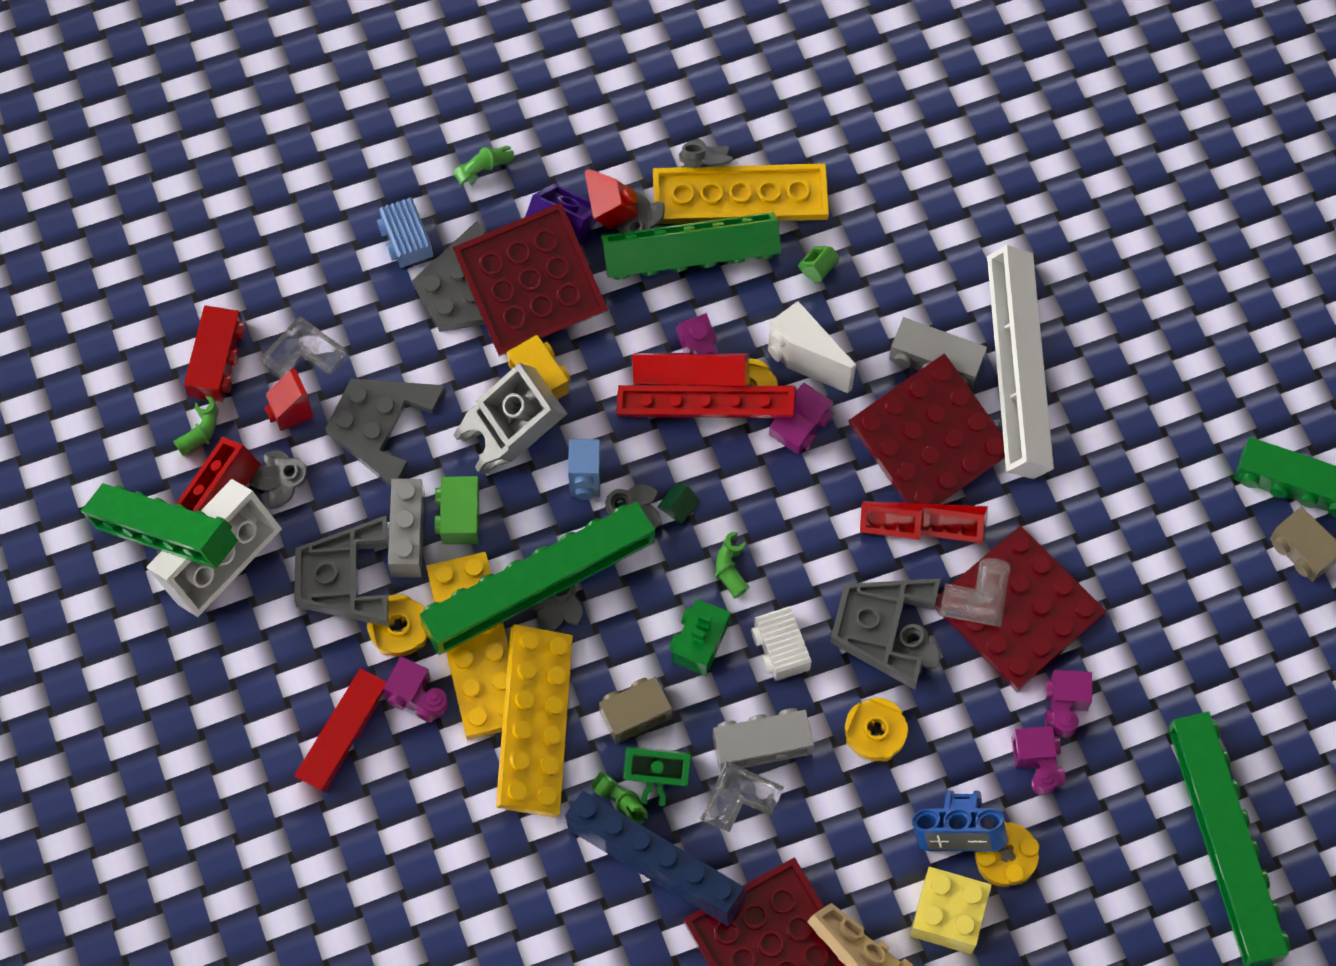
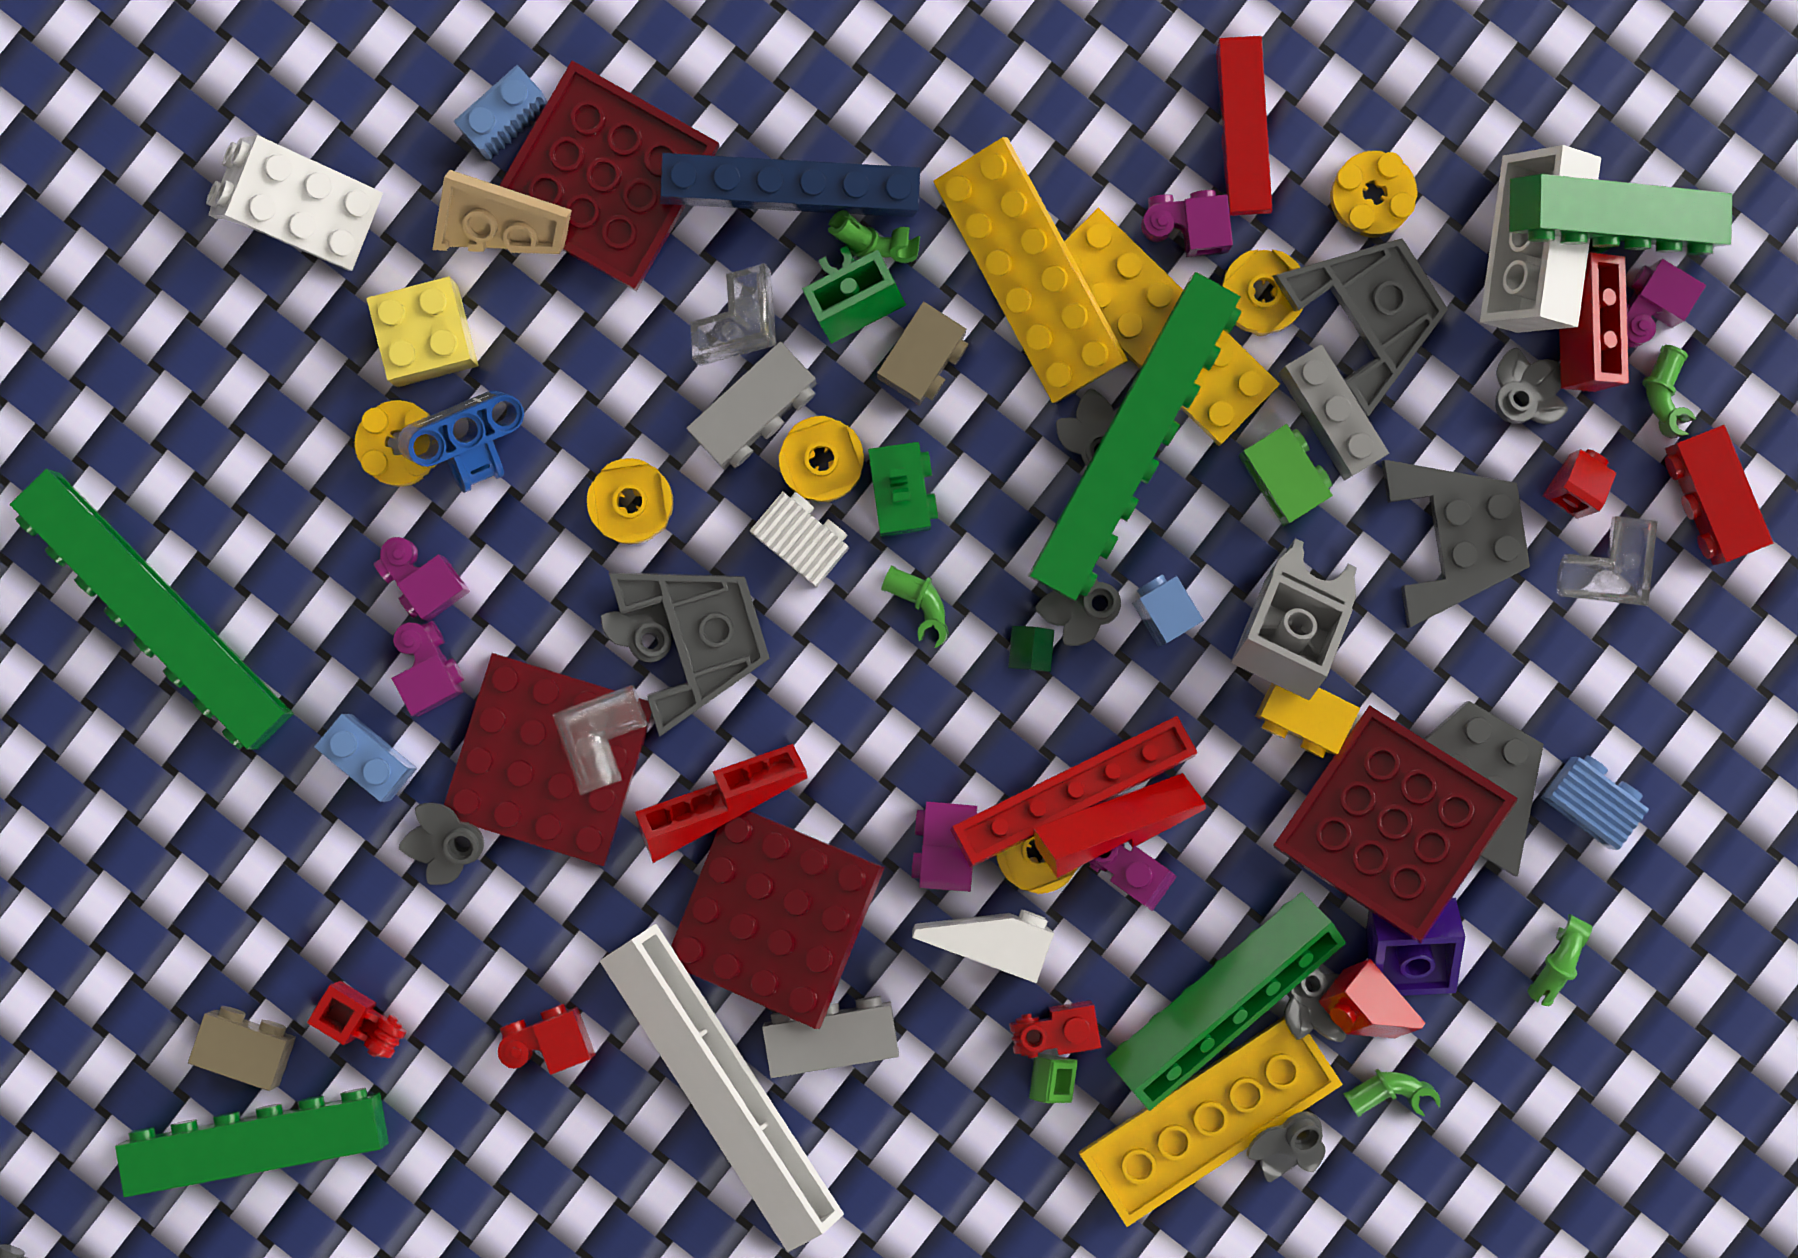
camera: 150 degrees right, 20 degrees up
none -> red brick [307,981,407,1058]
none -> medium blue brick [314,714,417,802]
none -> dark grey plate [399,803,484,885]
none -> red brick [498,1003,596,1075]
none -> yellow plate [779,416,864,502]
none -> red brick [1009,1000,1101,1058]
none -> yellow plate [1330,151,1417,238]
none -> bright green piece [1343,1069,1440,1118]
none -> magenta brick [1627,258,1706,348]

